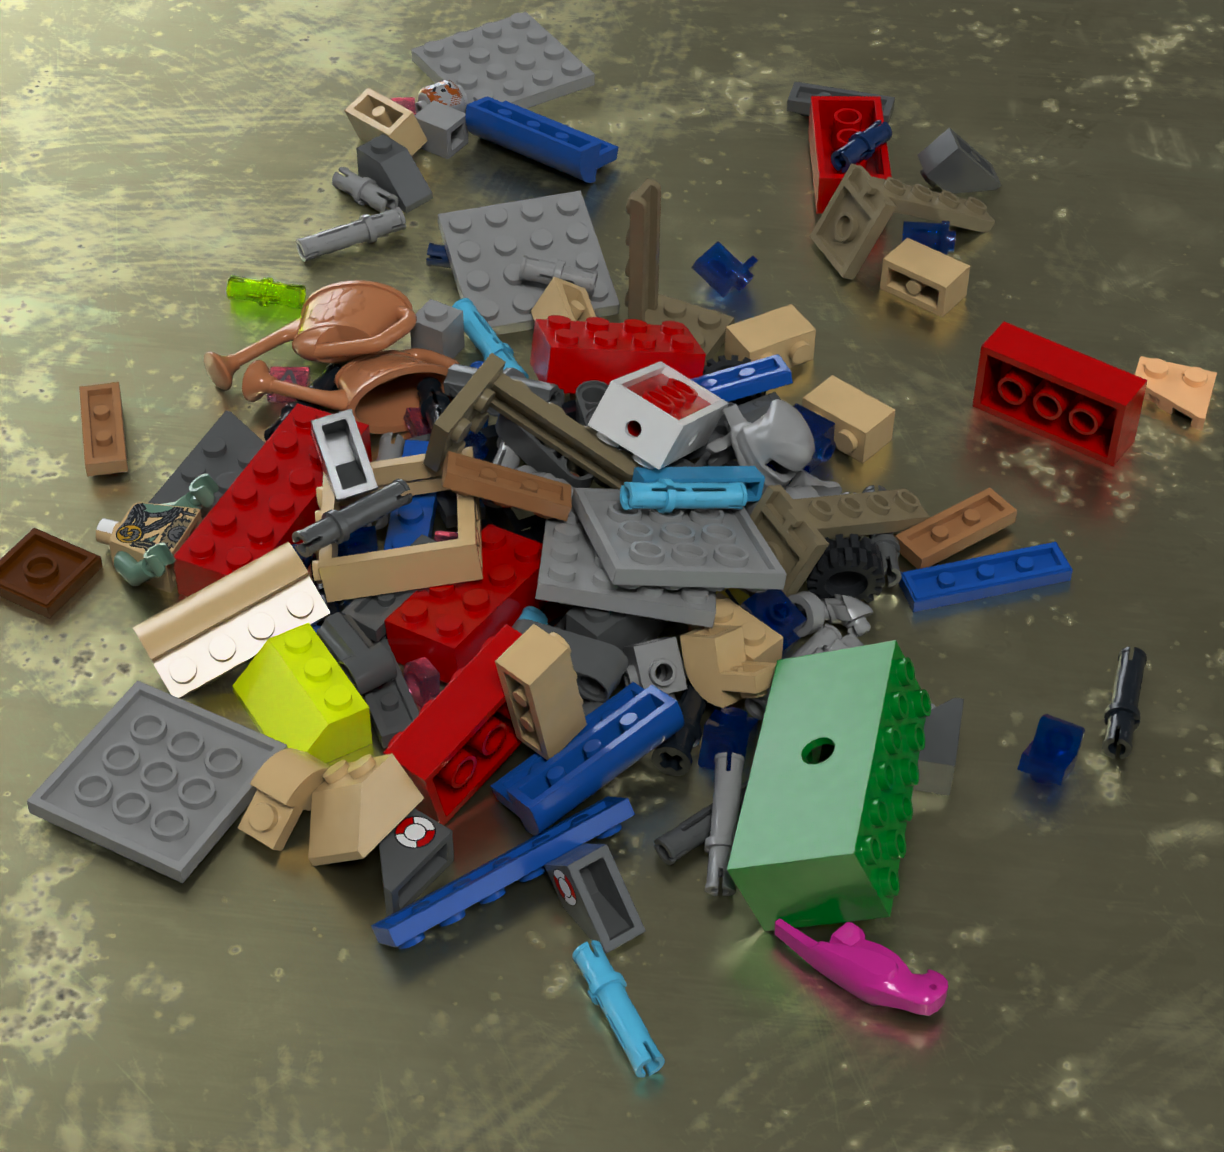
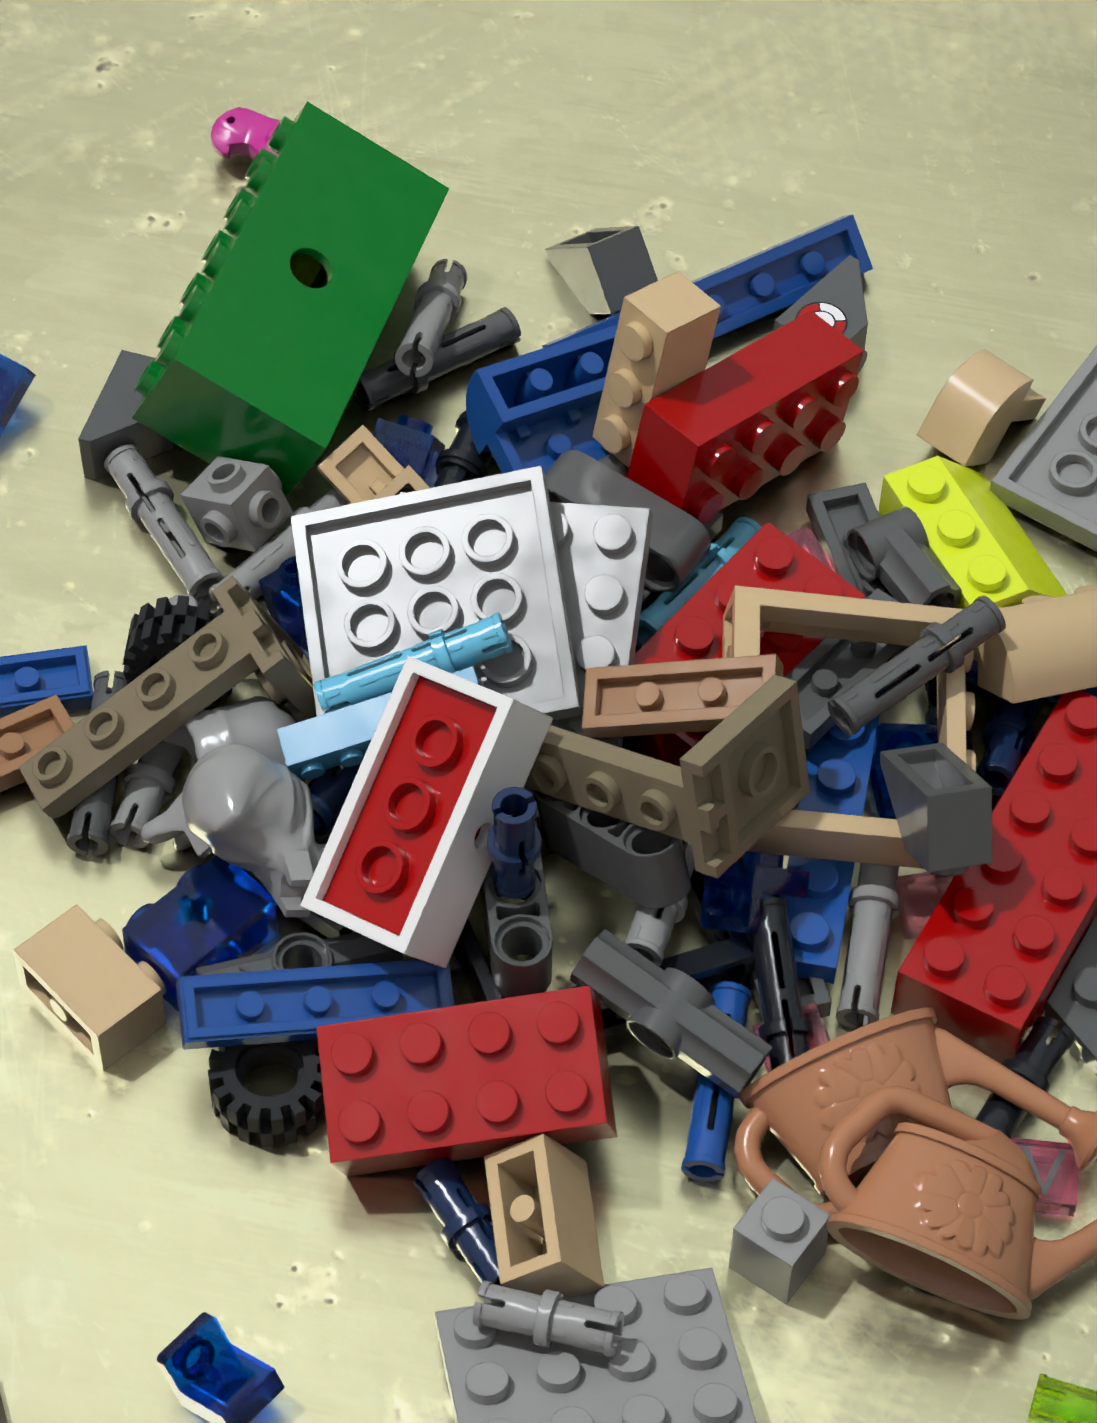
camera: 175 degrees left, 10 degrees up
tan slope [308,753,424,866] -> none
medium azure pin [452,298,529,379] -> none
medium azure pin [572,940,665,1078] -> none
dark tan bracket [625,178,735,366] -> none
tan brick [724,304,816,368] -> none
none -> dark blue pin [487,787,542,899]

